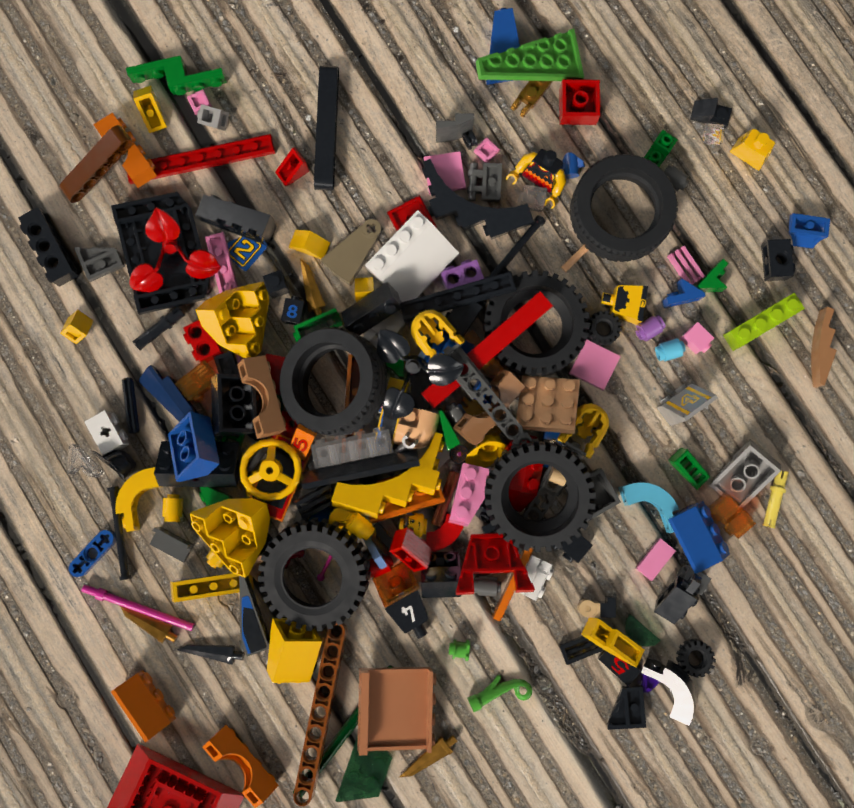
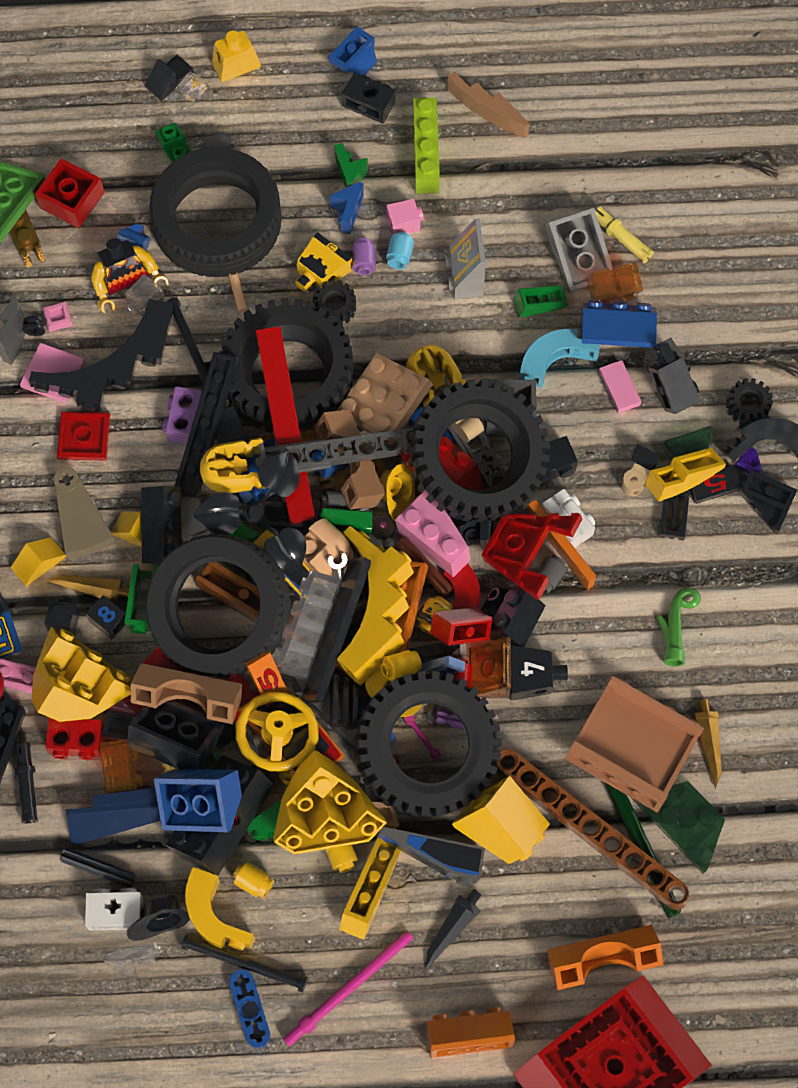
camera: 60 degrees left, 15 degrees down
pearl gold bar [120,606,178,643] -> none
dark grey panel [150,527,194,562] -> none
white slope [365,210,459,302] -> none
bright green brick [449,639,470,661] -> none
dark grey plate [467,163,502,202] -> none
bright pink tile [569,339,621,391] -> none
bright pink tile [667,246,705,285] -> none

